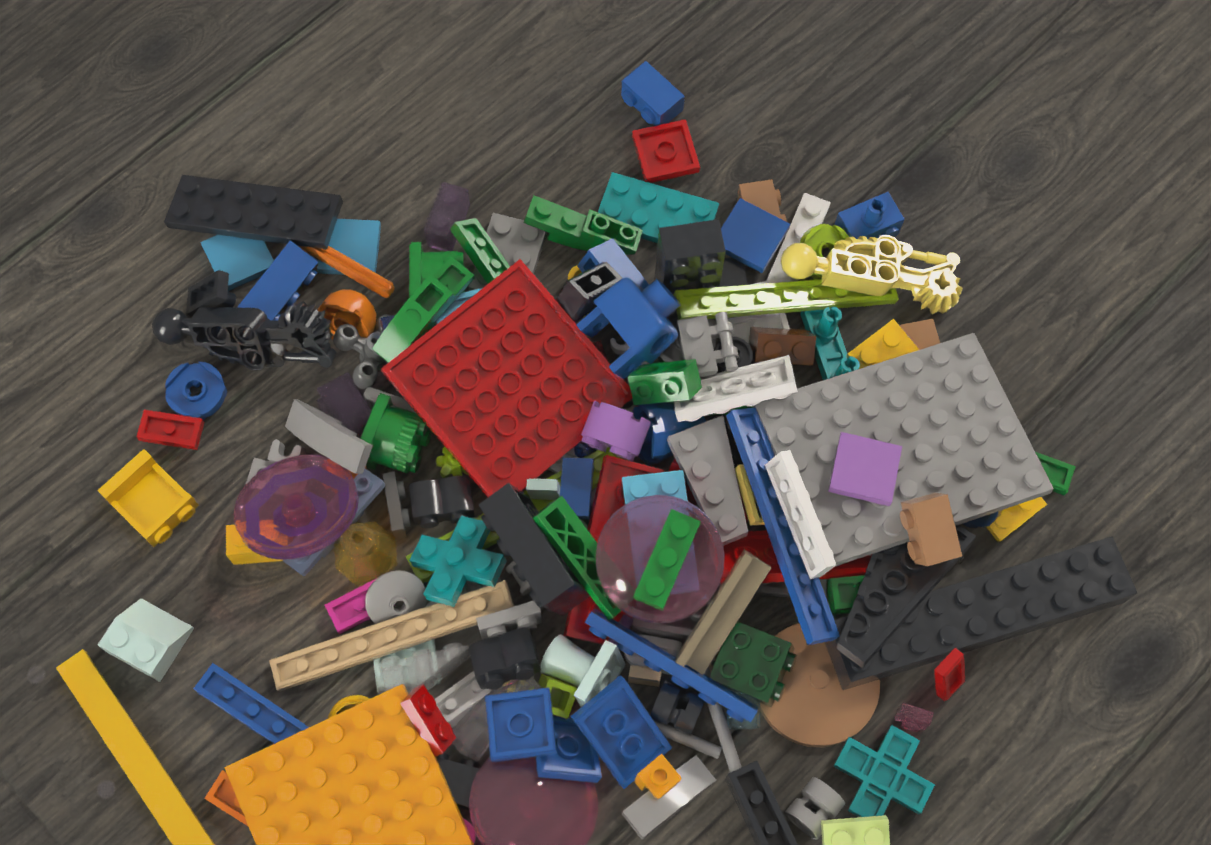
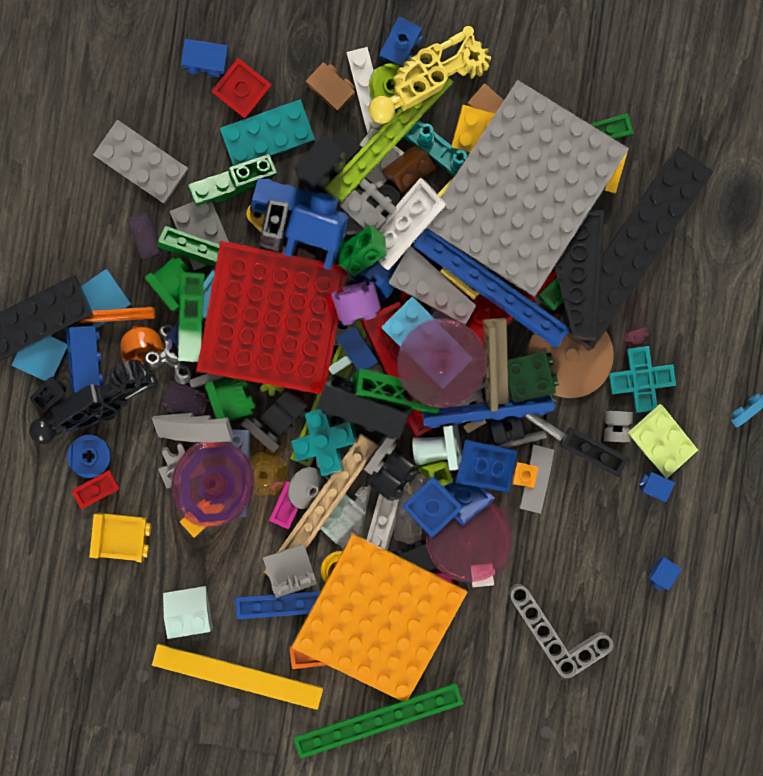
camera: 40 degrees left, 20 degrees up
red plate [400,684,456,757] -> none
green plate [633,509,701,611] -> none
blue tile [721,198,791,273] -> none
white plate [765,450,836,579] -> none
medium lavender tile [828,432,902,506] -> none
medium nougat brick [900,493,962,566] -> none
red tile [934,648,965,701] -> none
none -> light grey plate [93,120,189,204]
none -> light grey hinge [263,544,317,598]

